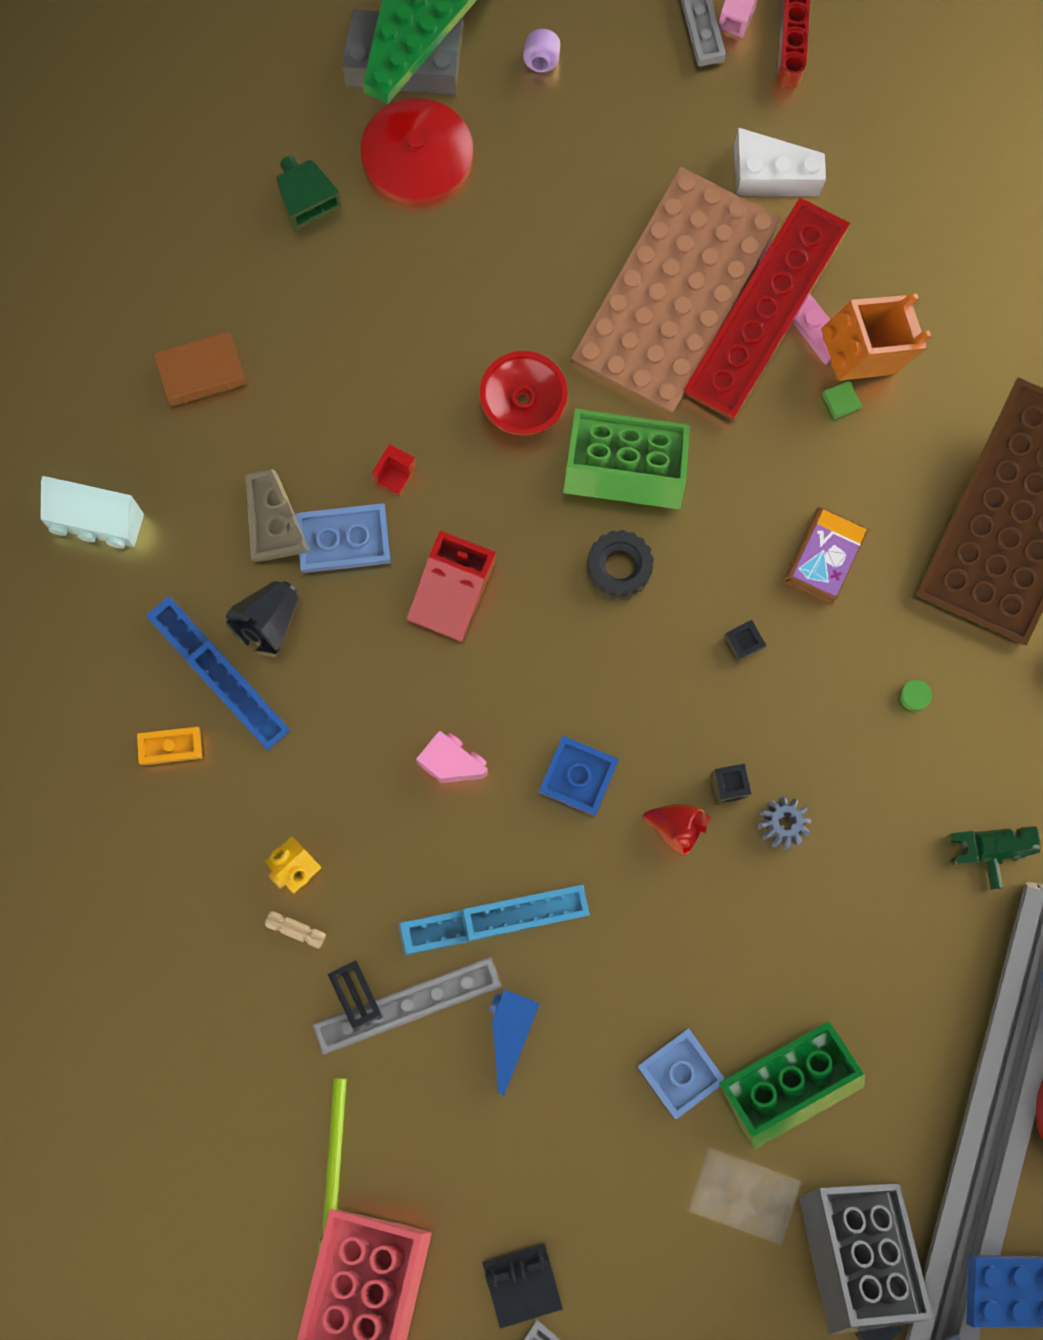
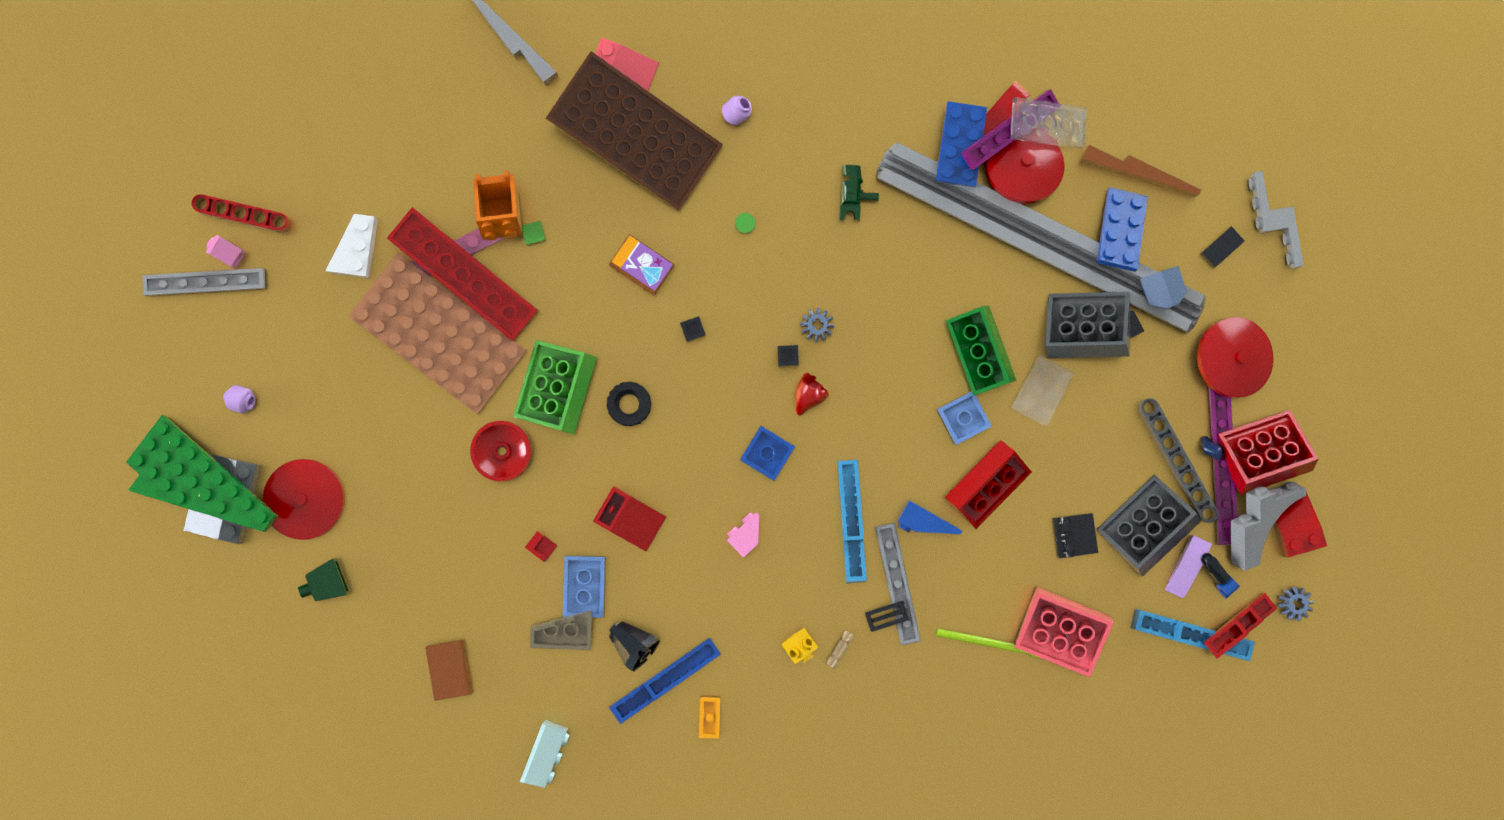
camera: 80 degrees left, 10 degrees up
none -> red slope [945,440,1032,529]

